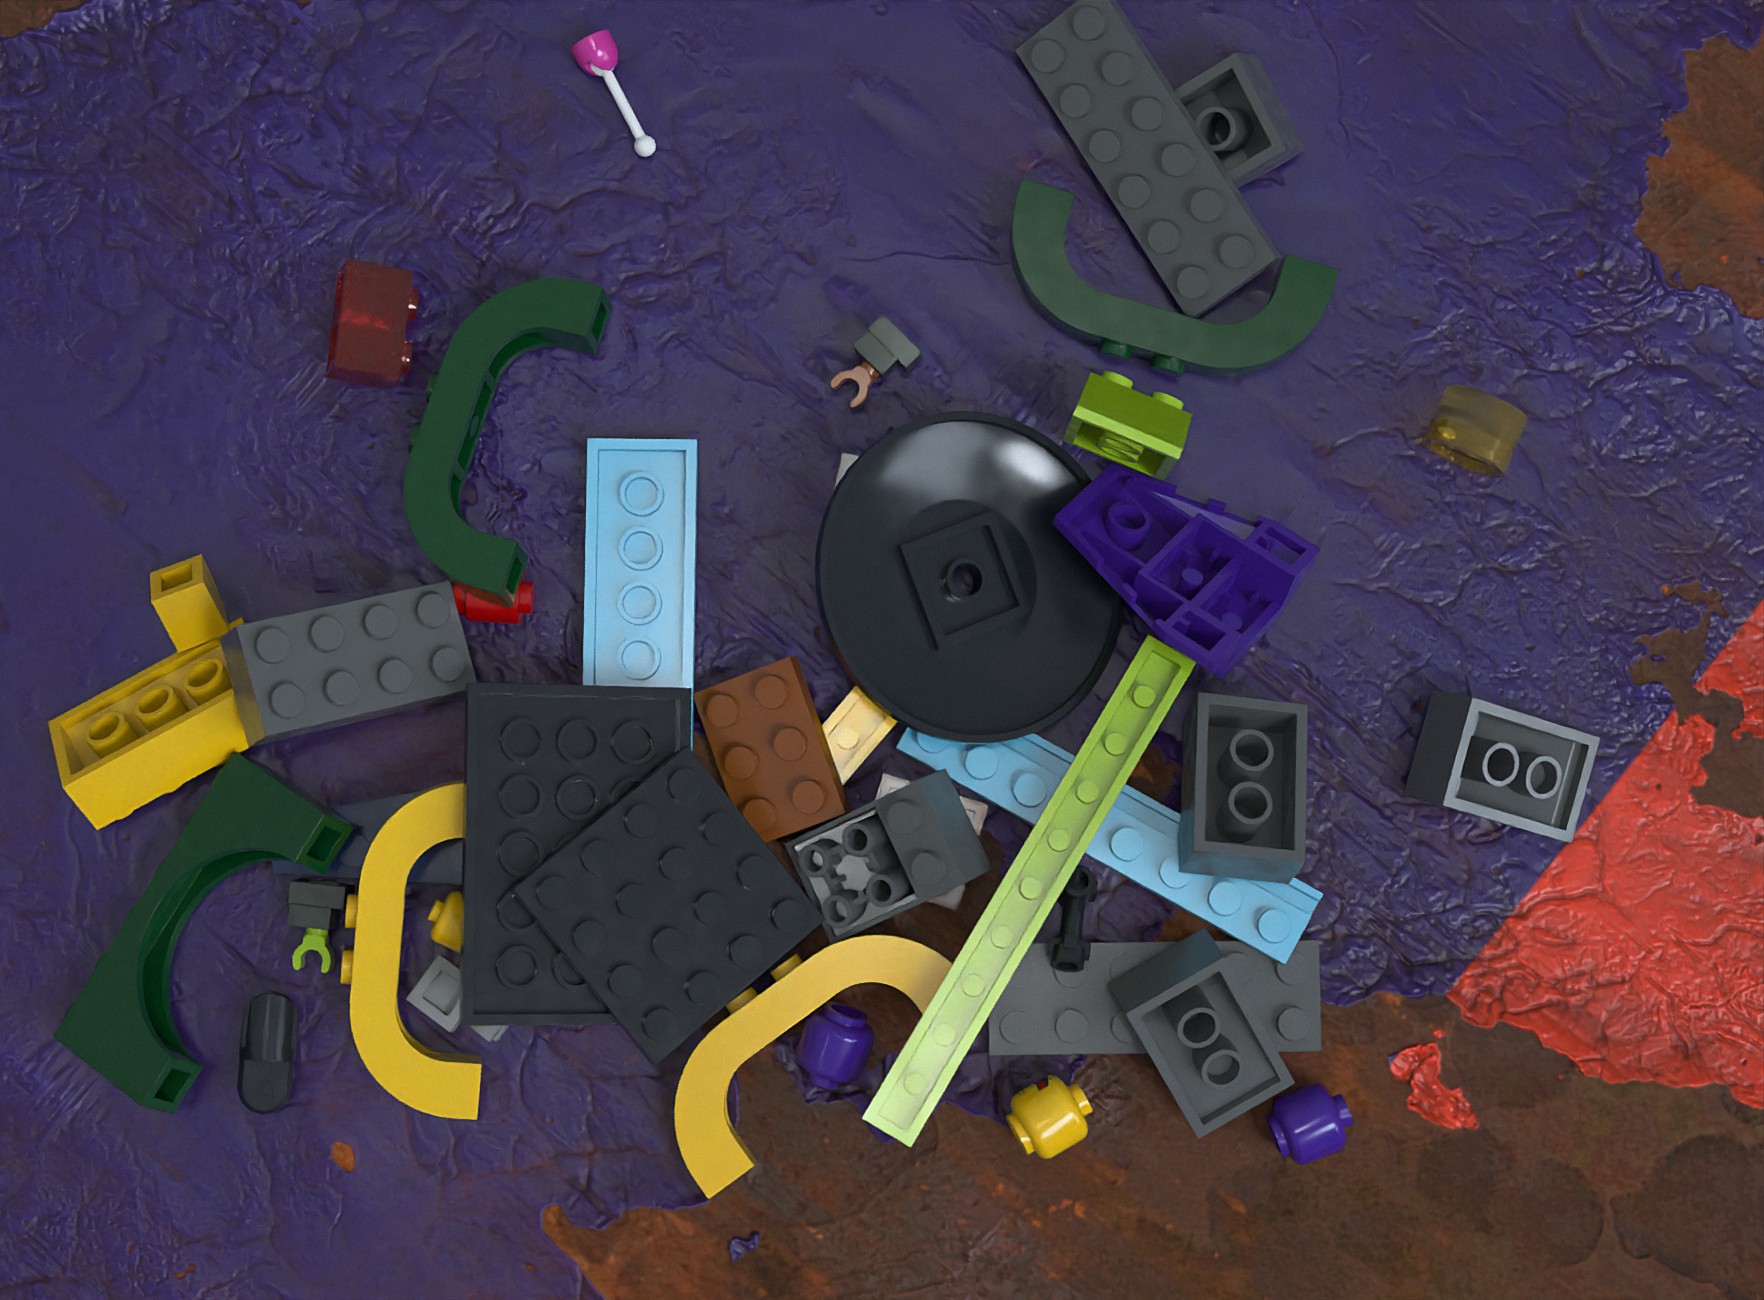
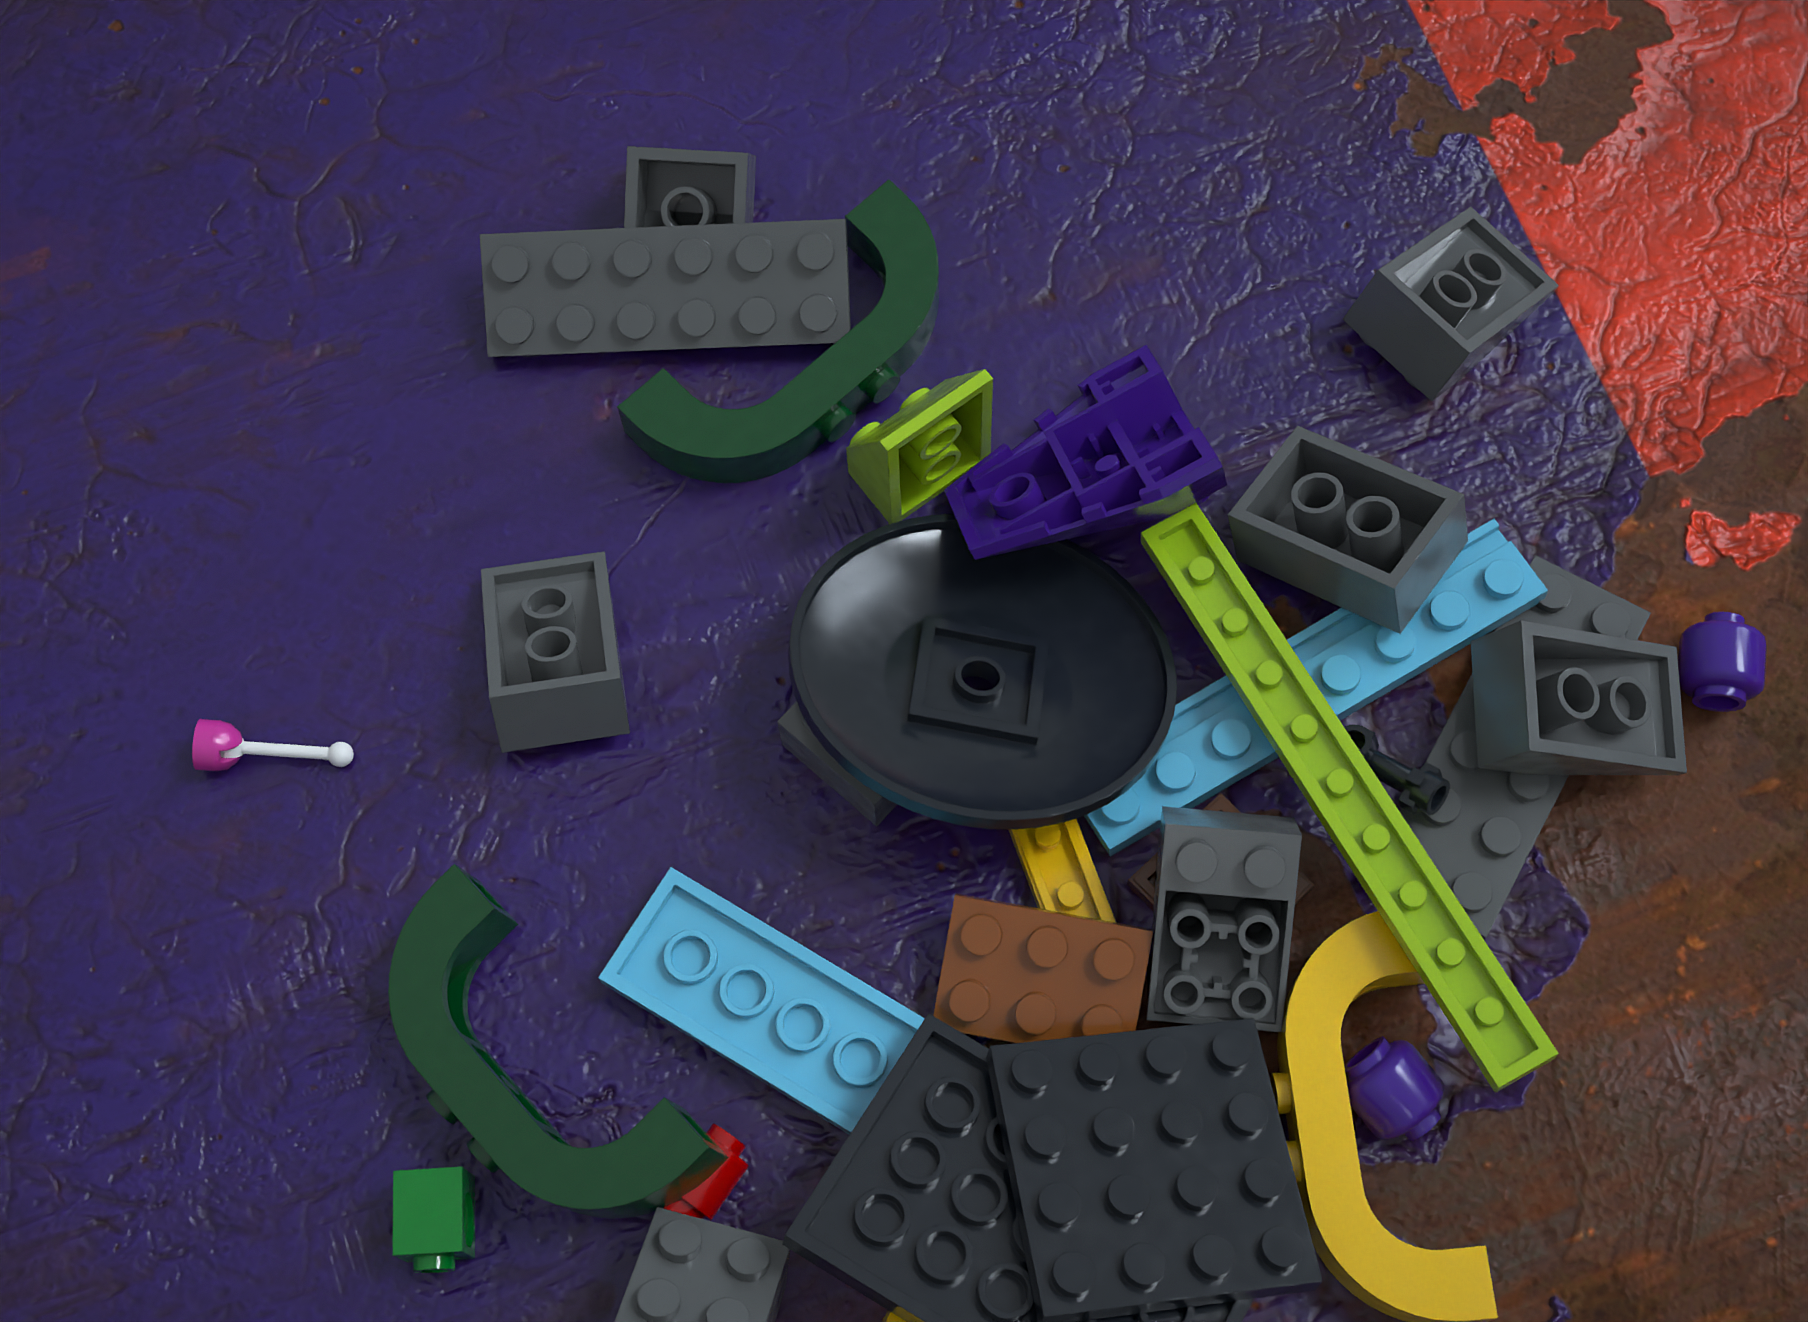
camera: 55 degrees left, 15 degrees down
clear red brick [325,259,419,389] -> none
pearl dark grey piece [830,314,923,410] -> none
yellow head [1006,1075,1092,1159] -> none
clear yellow piece [1422,384,1529,478] -> none
none -> green brick [392,1167,475,1273]
none -> dark grey slope [481,551,630,753]

